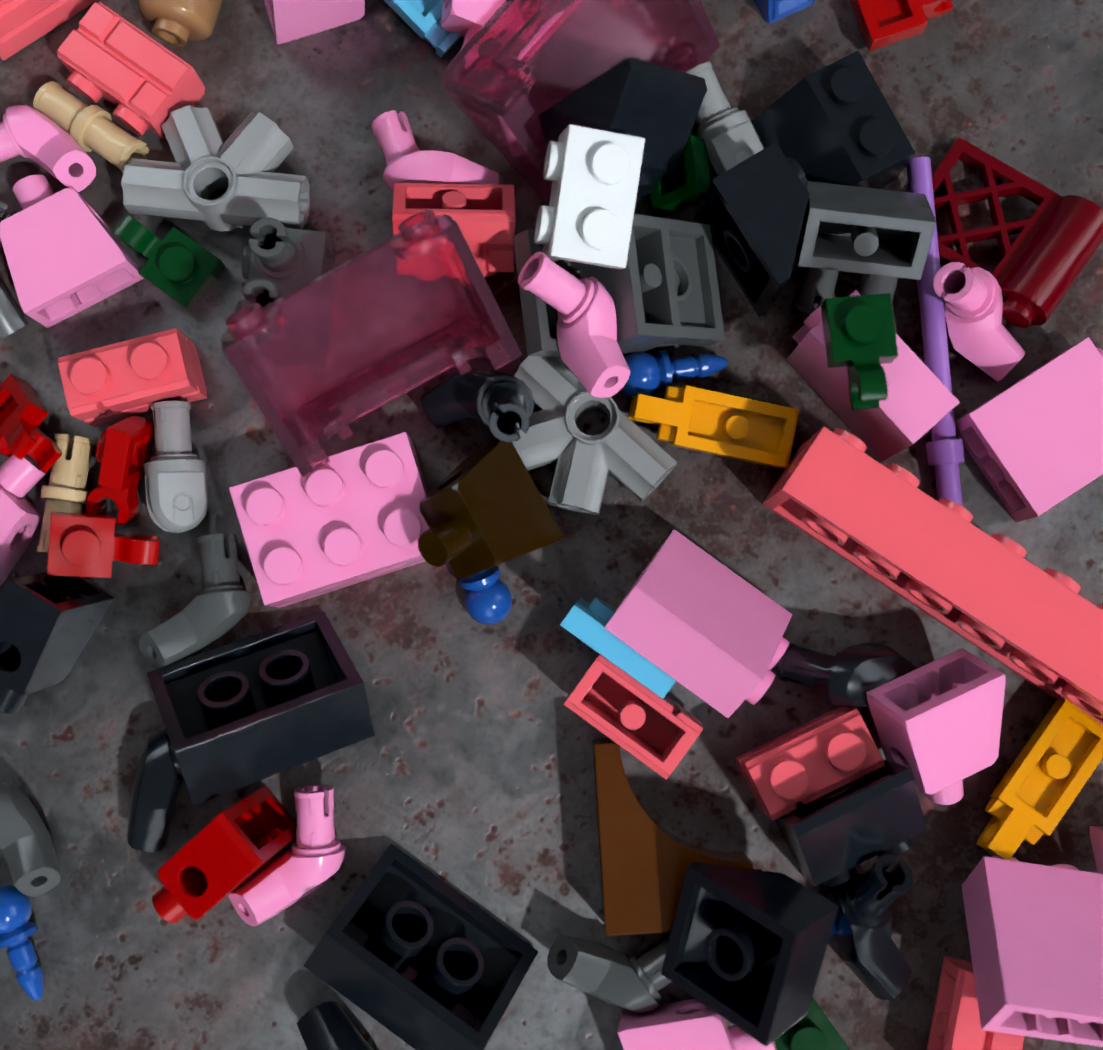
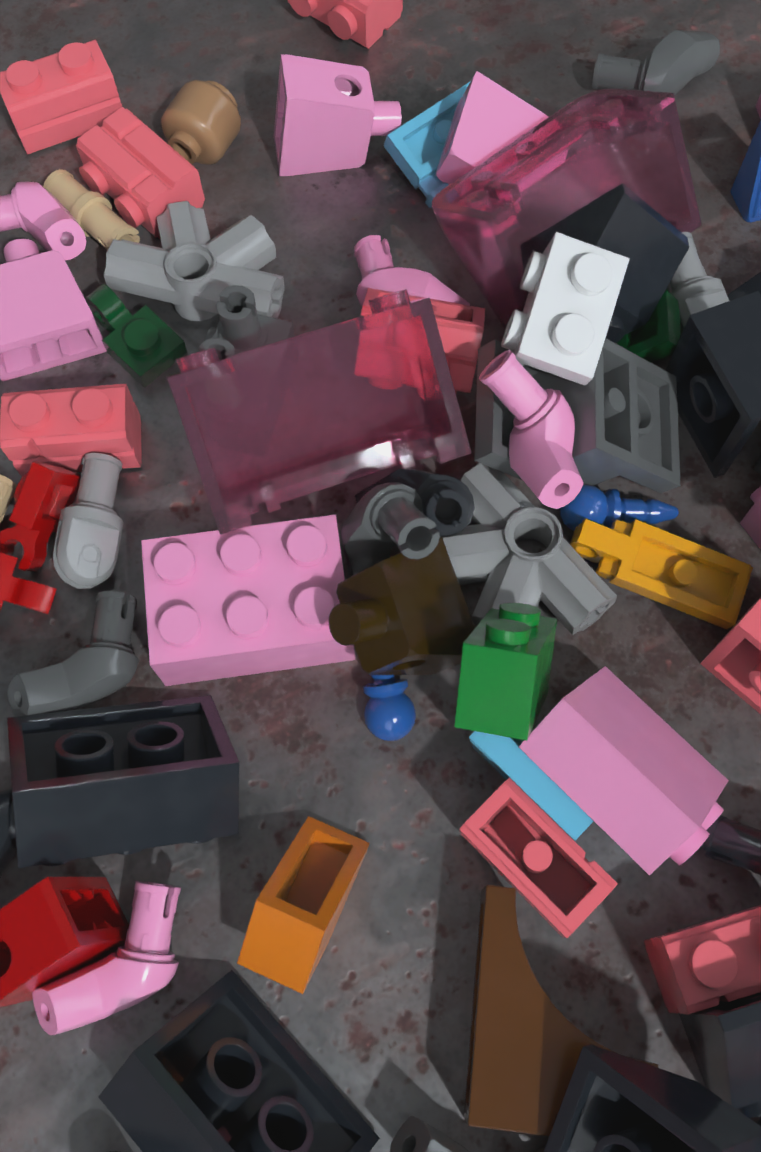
camera: 10 degrees right, 15 degrees down
none -> orange slope [237,816,370,994]
none -> dark grey arm [341,482,440,576]
none -> green brick [454,603,557,741]

